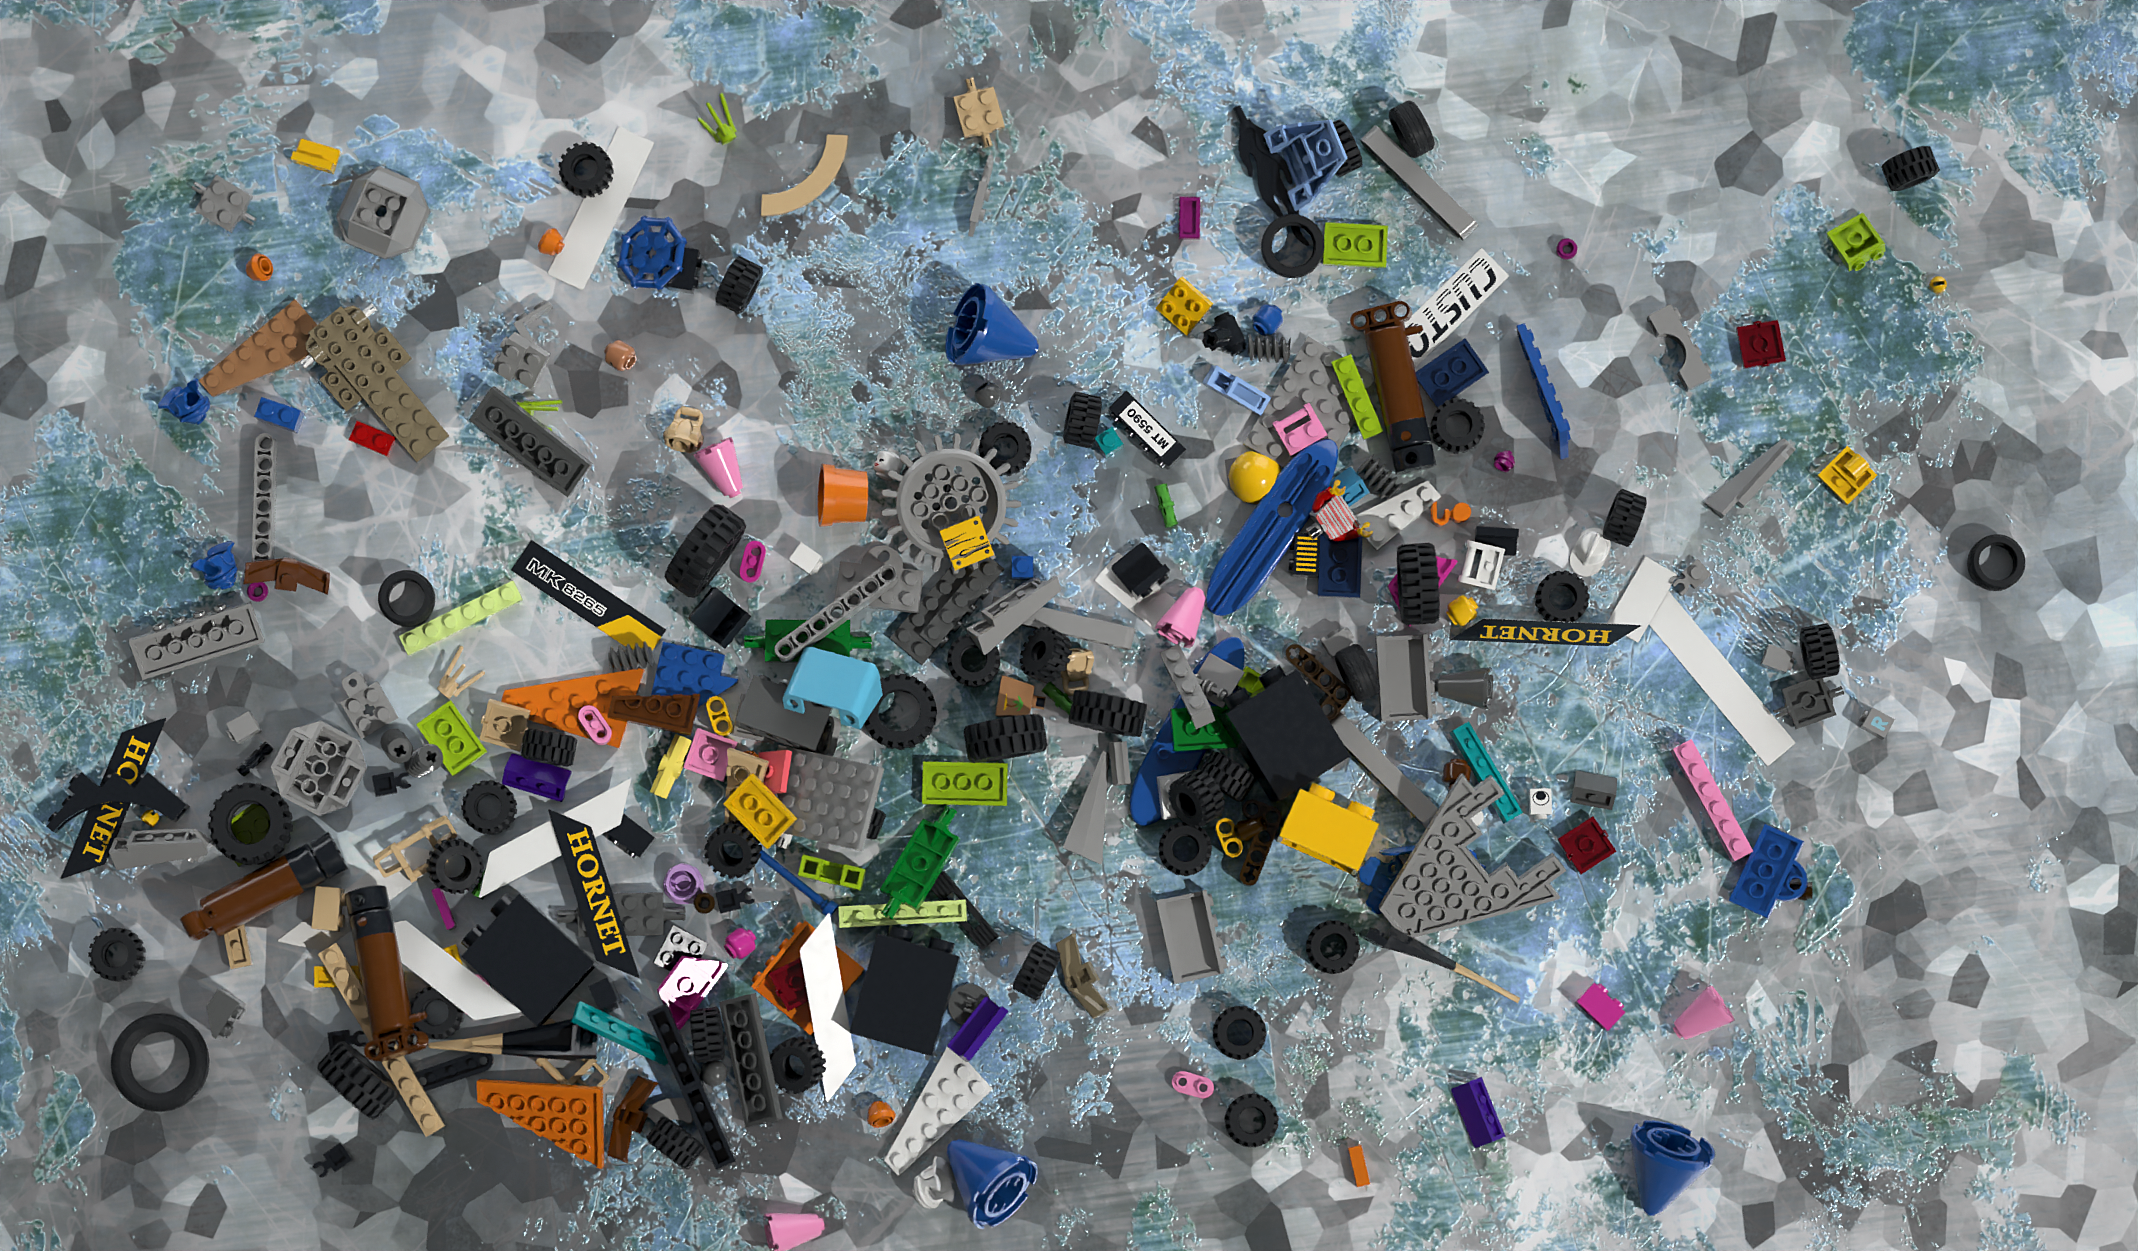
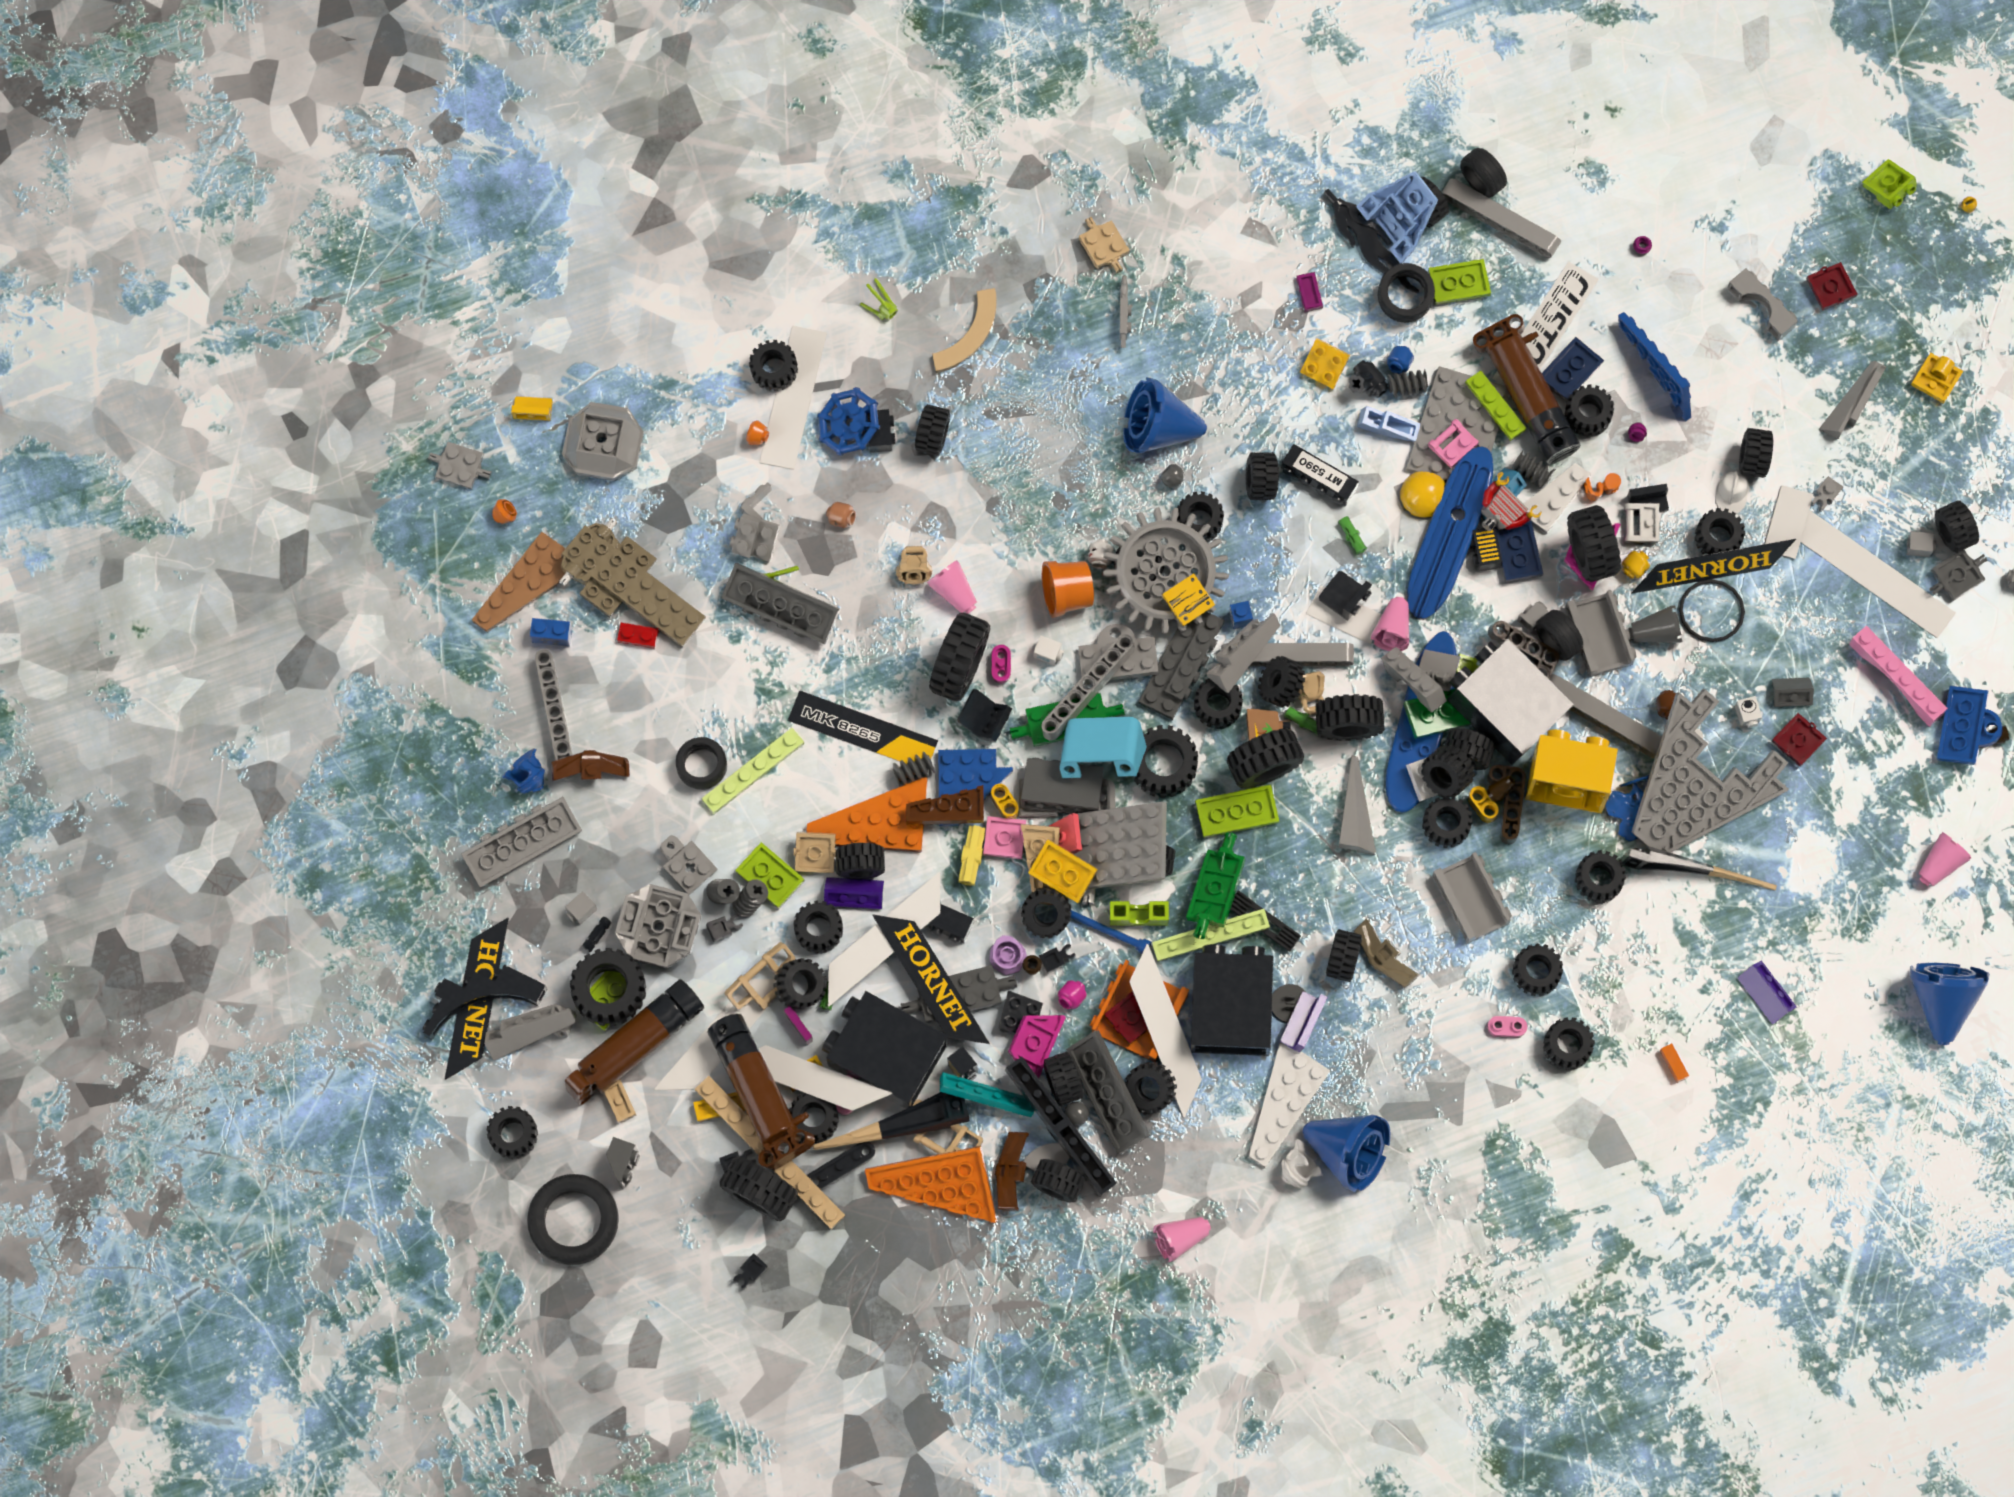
camera: 15 degrees left, 10 degrees down
yellow hinge [140,809,159,828] -> none
blue helmet [158,378,210,425] -> none
magenta plate [247,582,269,602] -> none
tan brick [311,886,346,932] -> none
tan plant [437,646,485,699] -> none
bright pink plate [578,705,612,745] -> none
orange cone [867,1101,896,1128] -> none
teal brick [1094,427,1124,458] -> none
light grey axle [1109,741,1131,786] -> none
teal plate [1450,721,1523,824] -> none
dark pink brick [1575,983,1626,1031] -> none
black tyre [1881,146,1940,191] -> none
none -> black piece [1679,579,1745,642]

